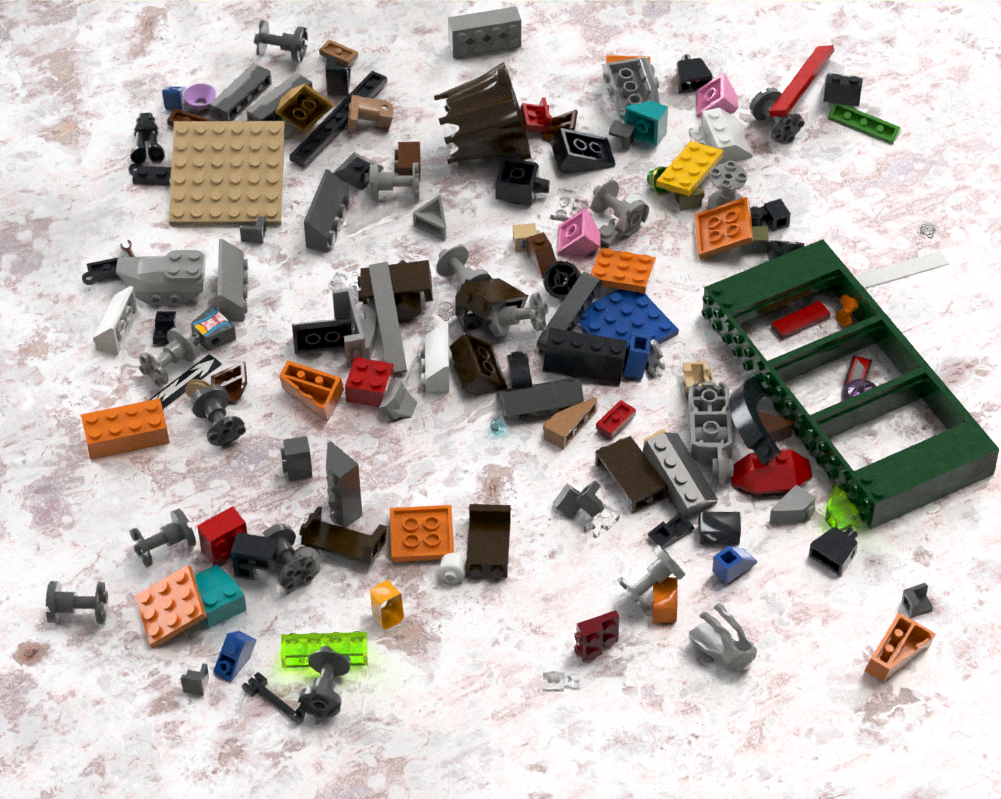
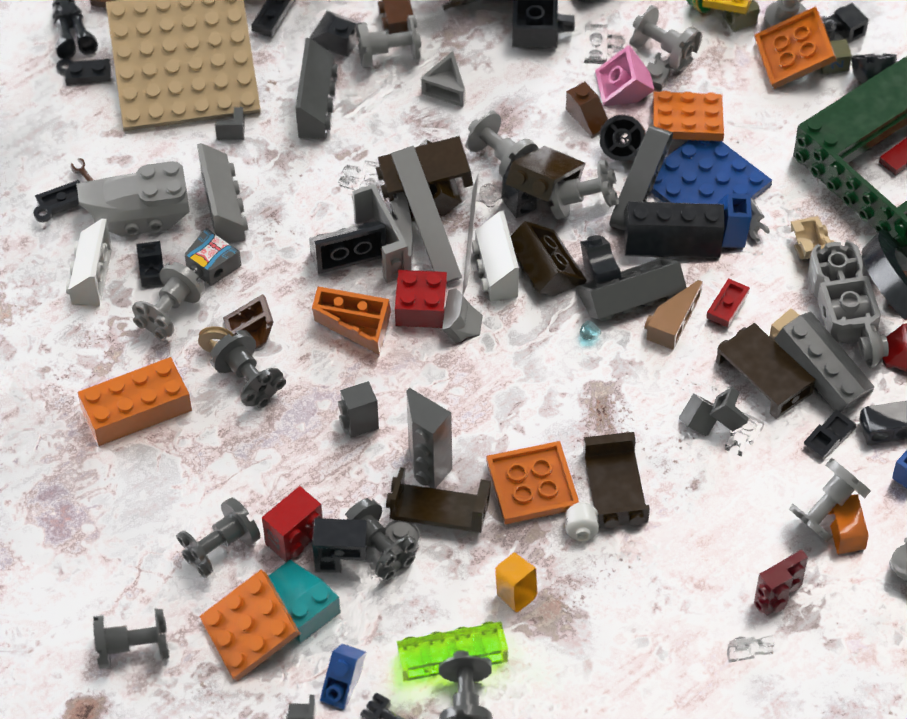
camera: 10 degrees left, 5 degrees up
black sticker [149,354,222,409] -> none
tan brick [513,223,540,252] -> none

